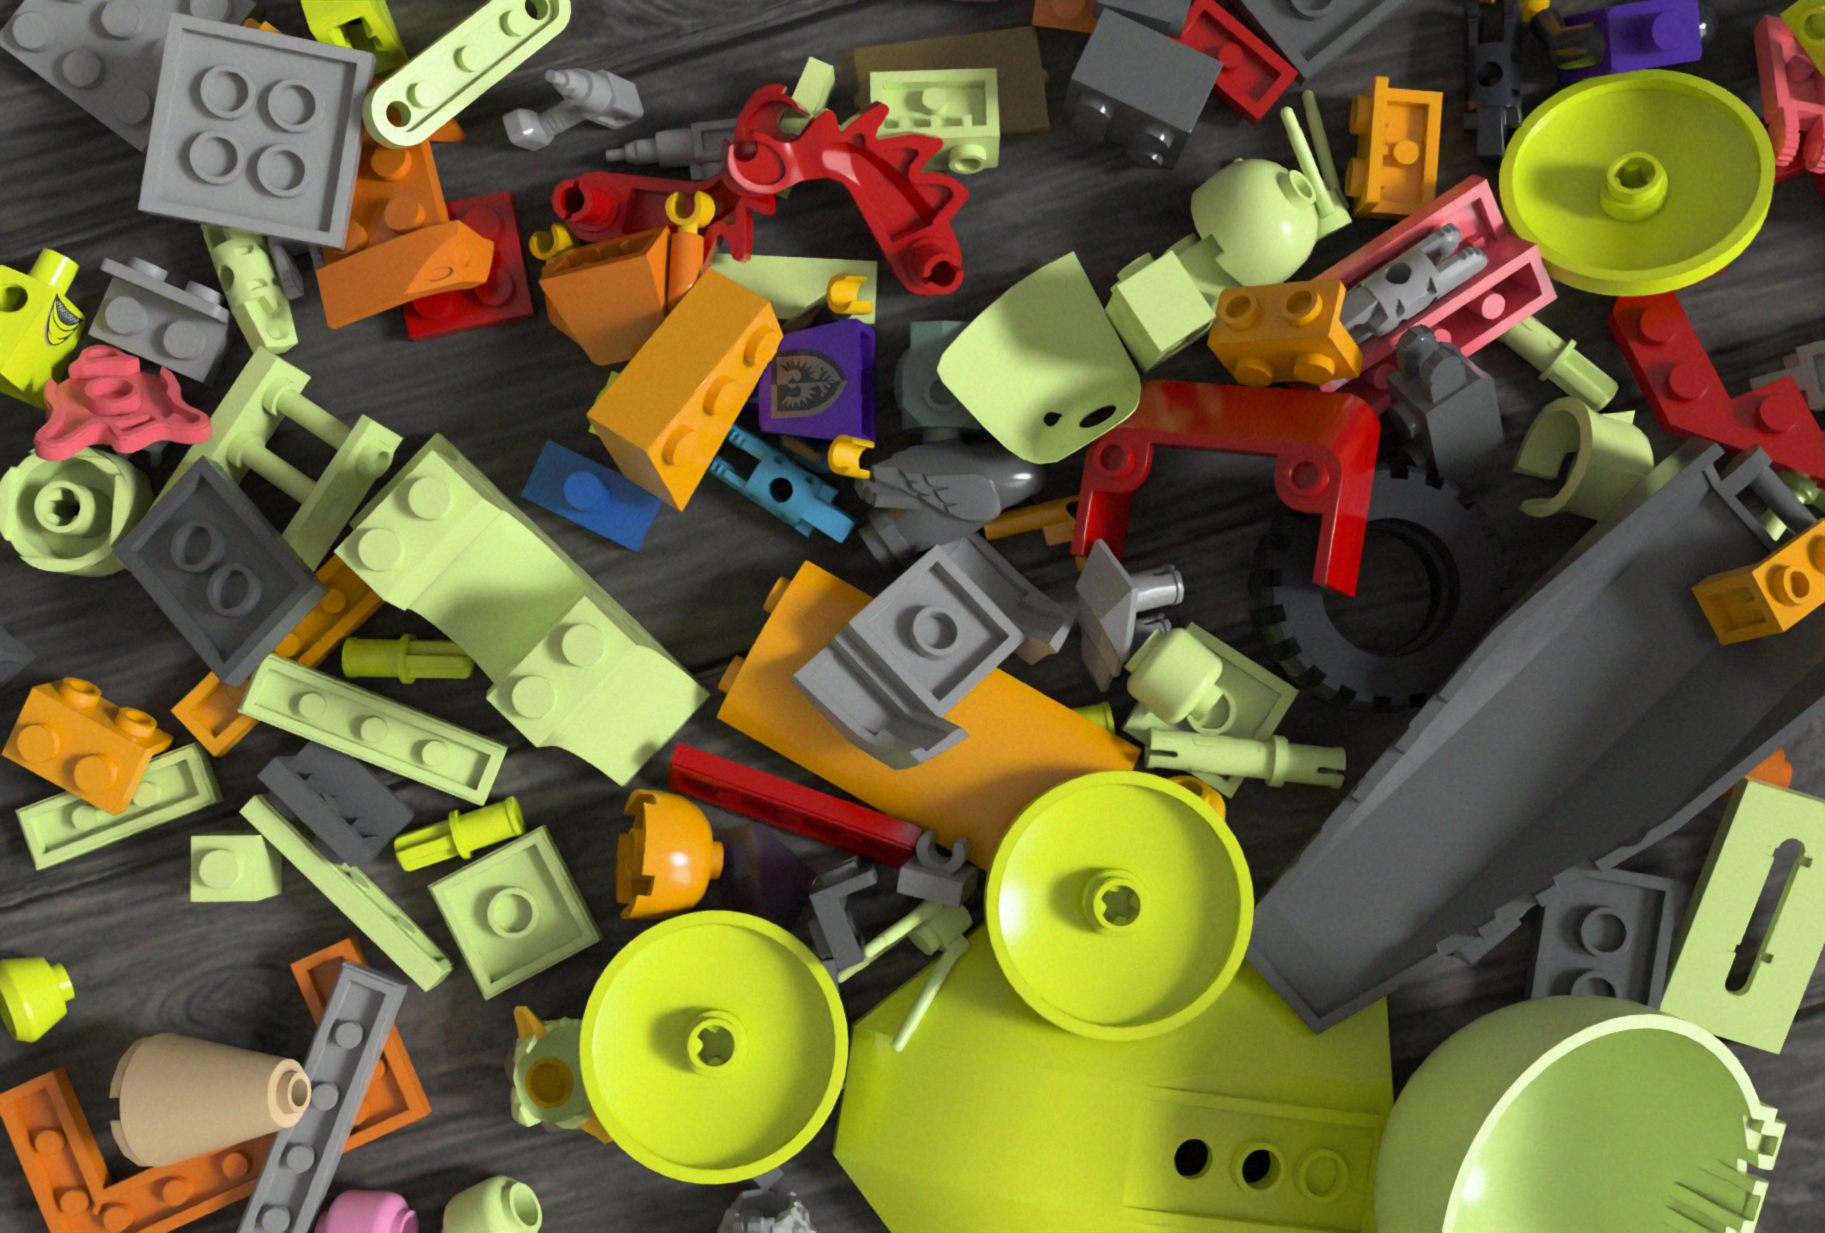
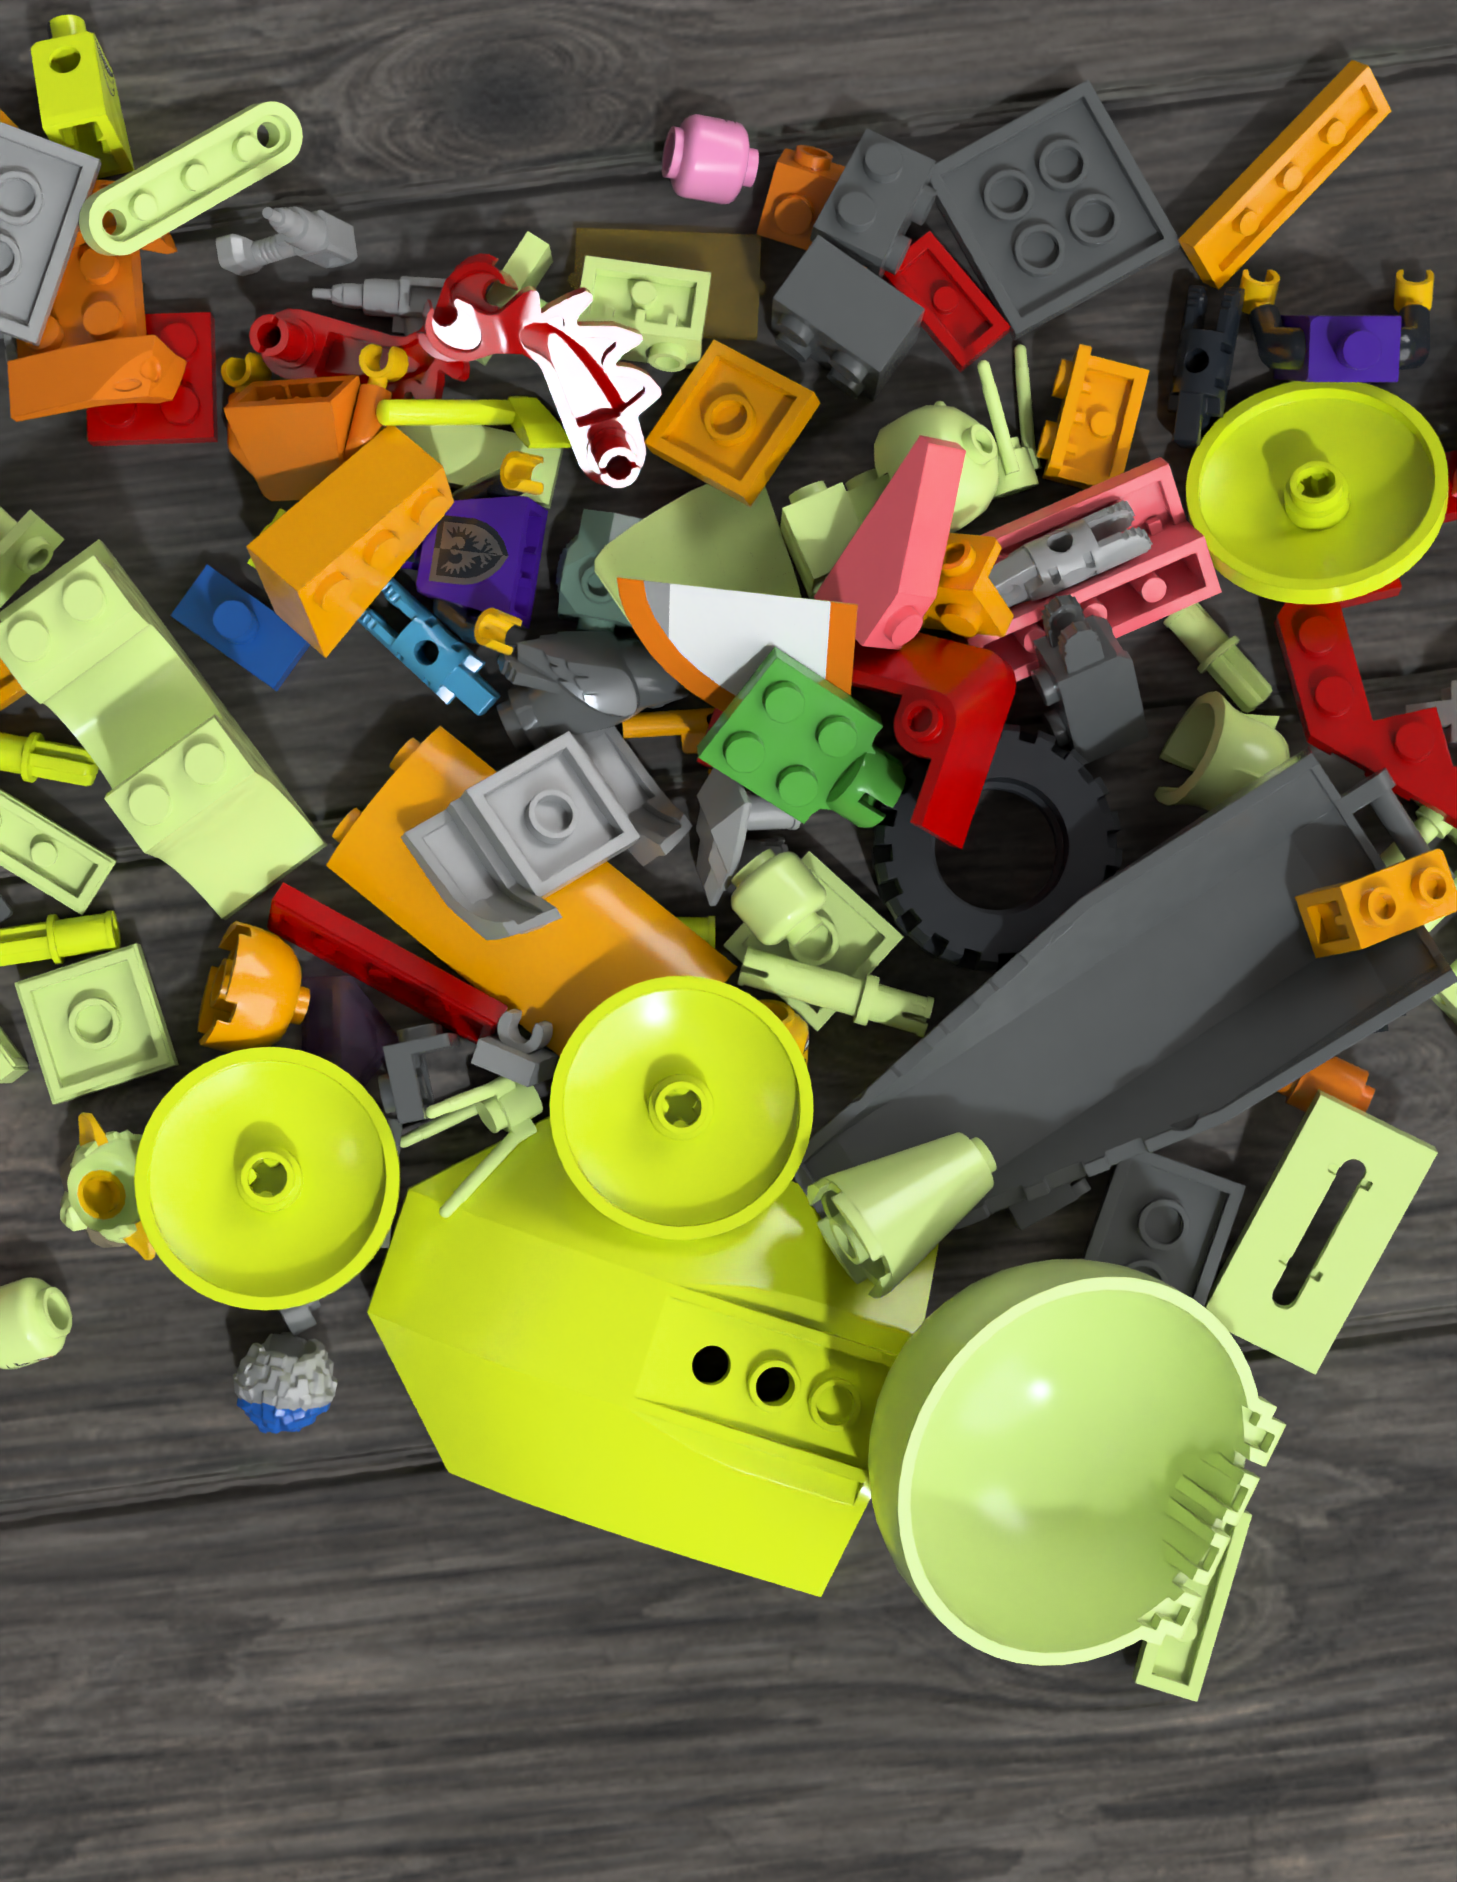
camera: 10 degrees right, 0 degrees up
none -> neon yellow piece [376,396,571,448]
none -> white sticker [617,577,858,712]
none -> light orange plate [644,339,821,507]
none -> bright green plate [697,647,906,828]
none -> yellowish green cone [807,1132,997,1299]
none -> coral slope [813,435,966,650]

